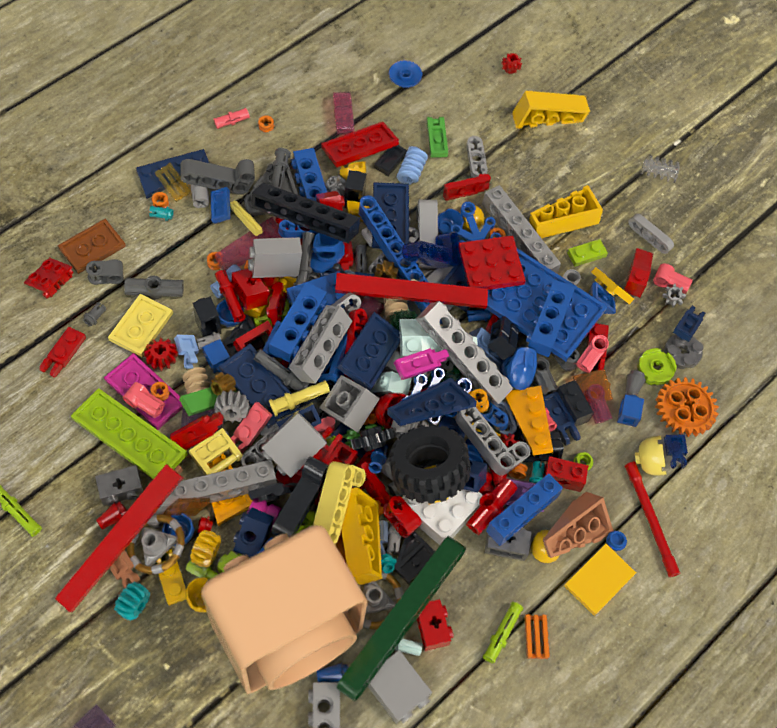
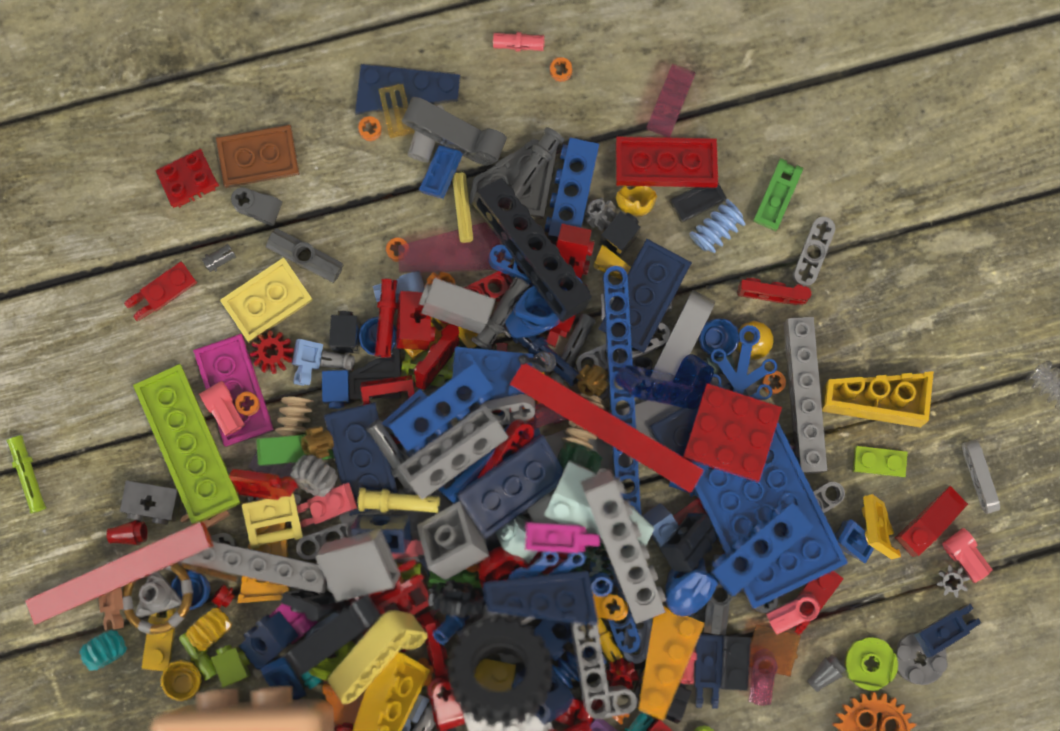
camera: 30 degrees right, 20 degrees up
teal pin [149,206,174,221] -> none
blue dish [389,60,422,88] -> none
red gear [501,53,522,74] -> none
yellow wedge [512,91,590,129] -> none
blue brick [617,394,644,427] -> none

